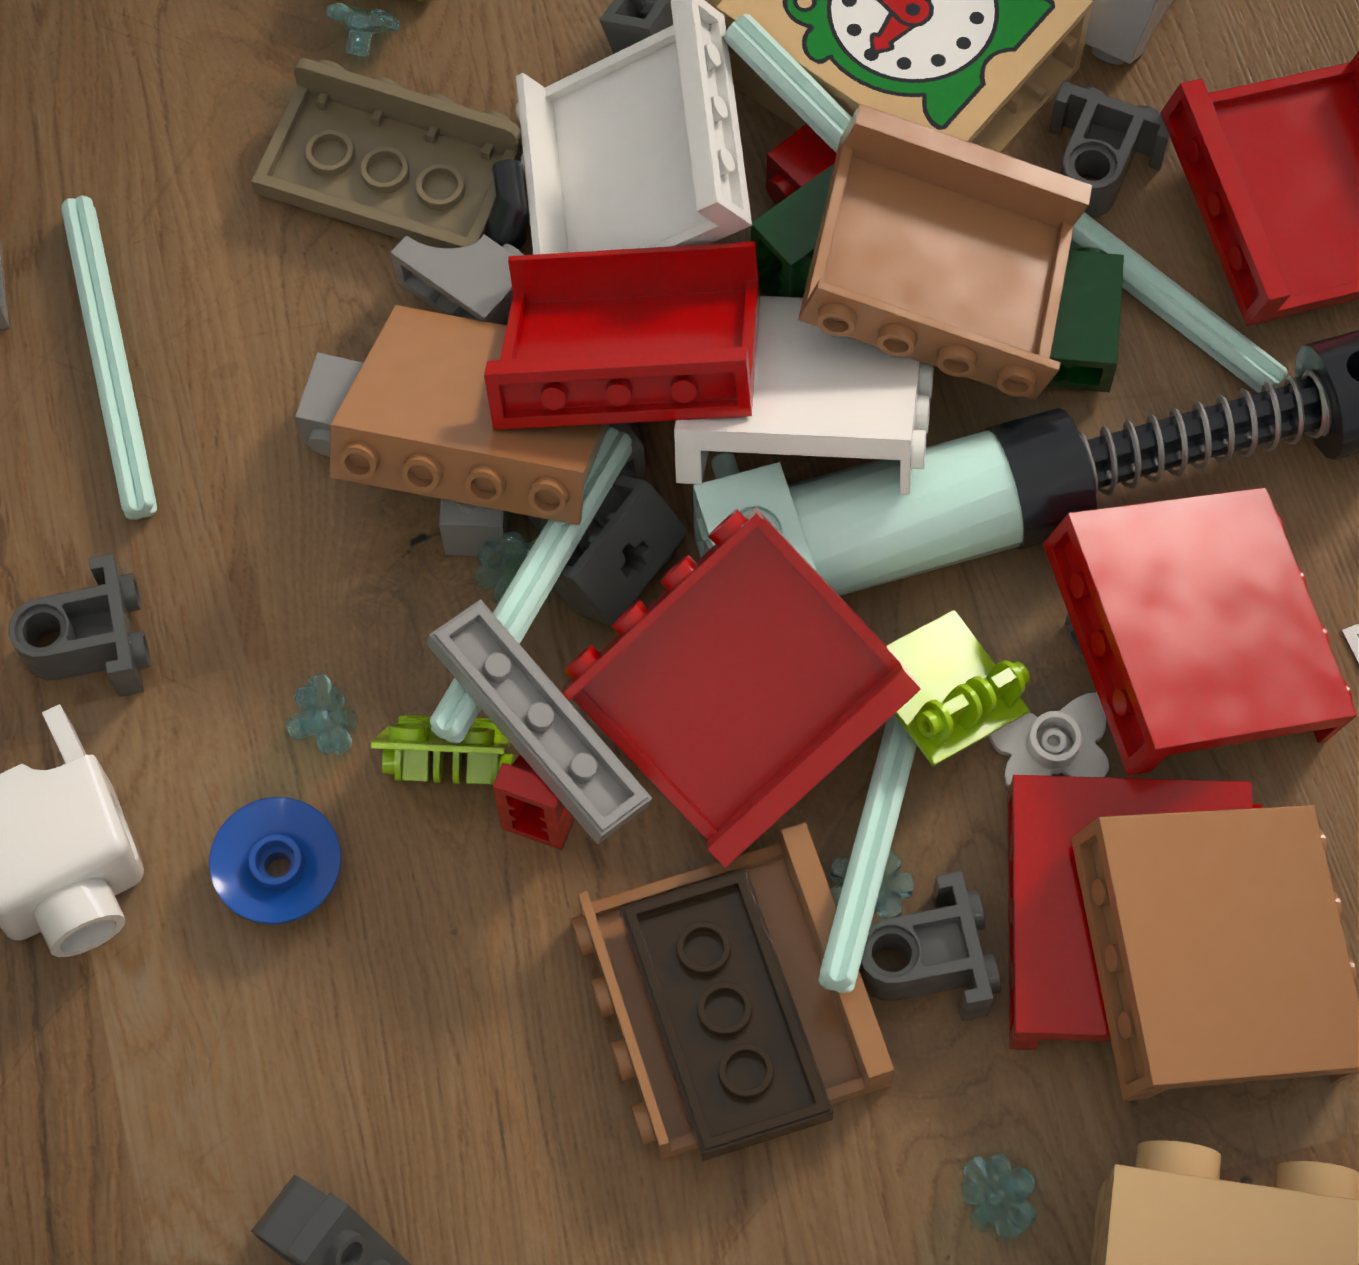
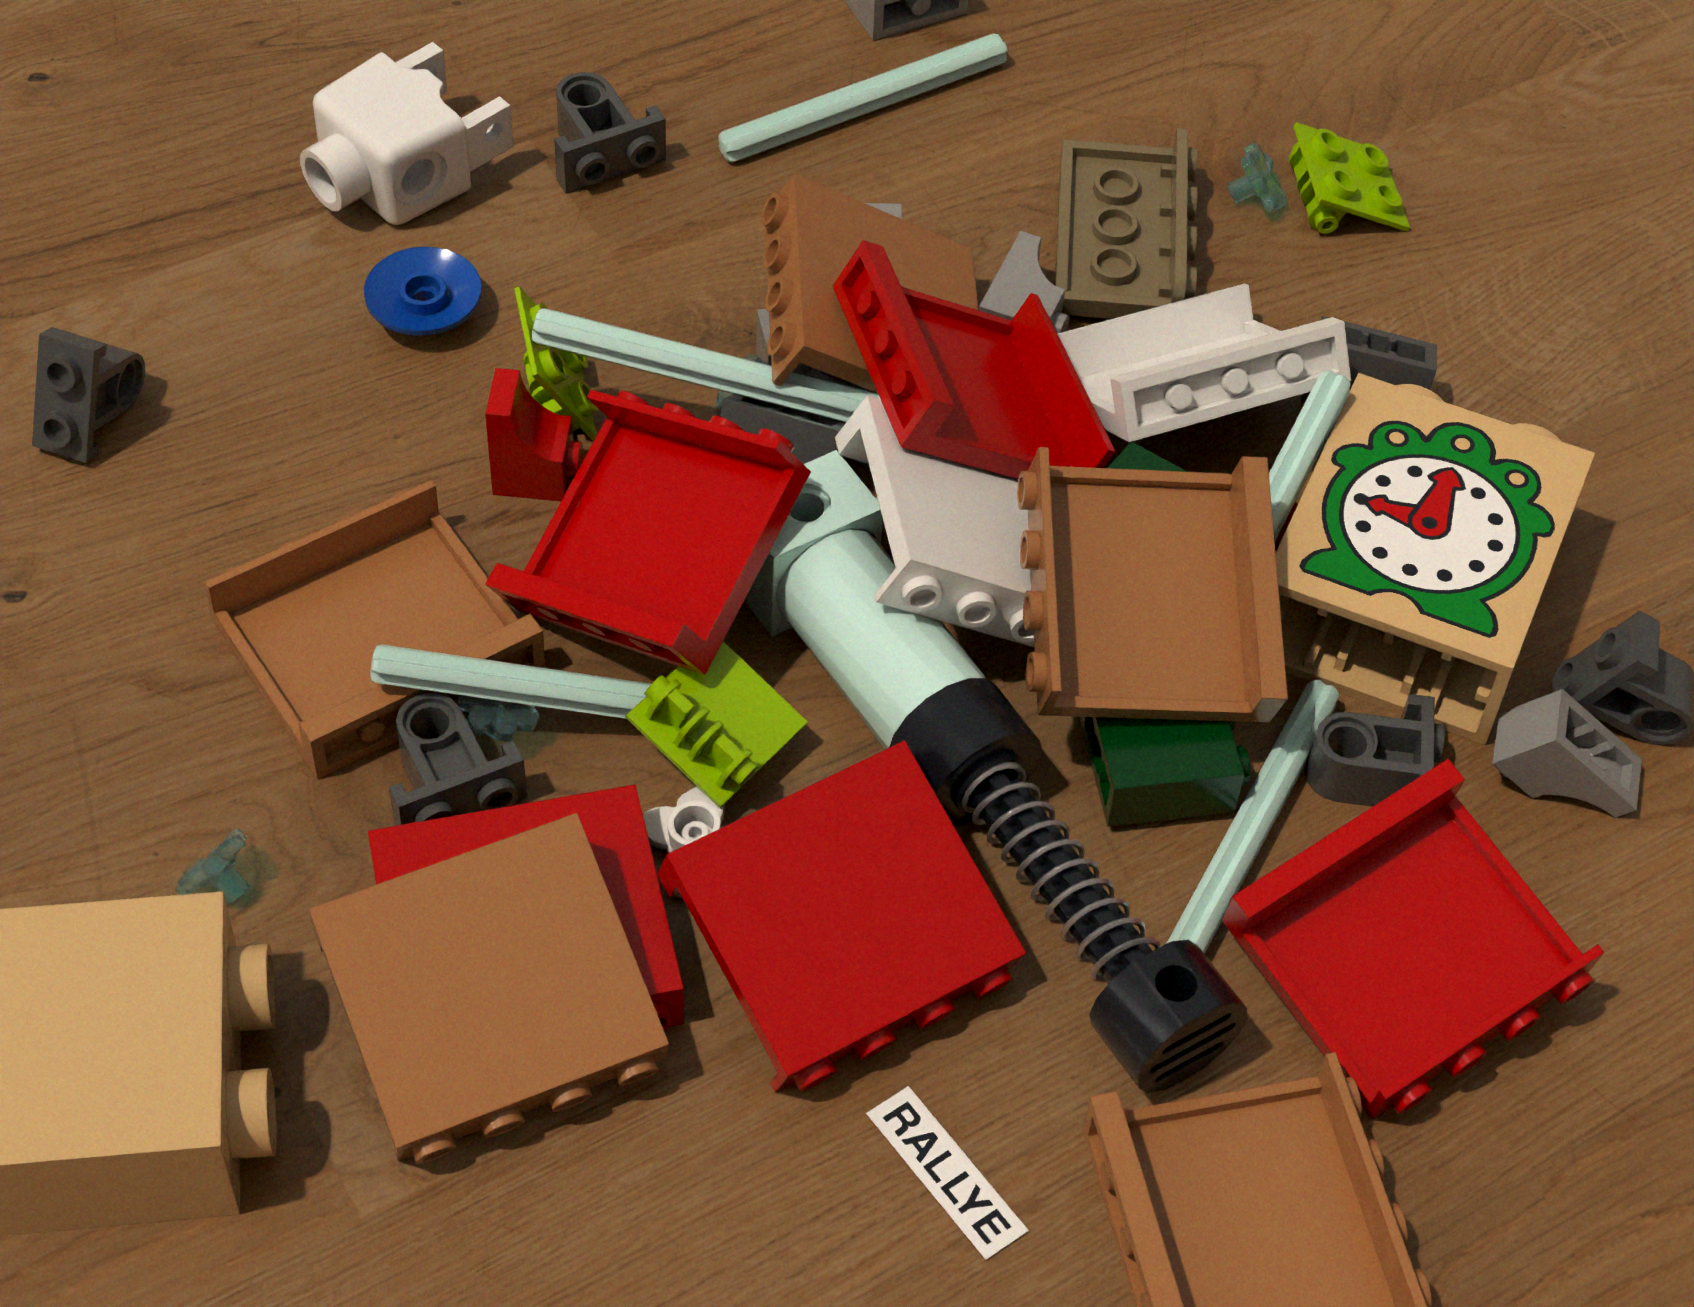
camera: 70 degrees right, 15 degrees down
clear light blue plant [286,674,358,755] -> none
light grey tile [426,599,652,845] -> none
black arm [485,159,529,250] -> none
dark brown plate [619,869,834,1161] -> none

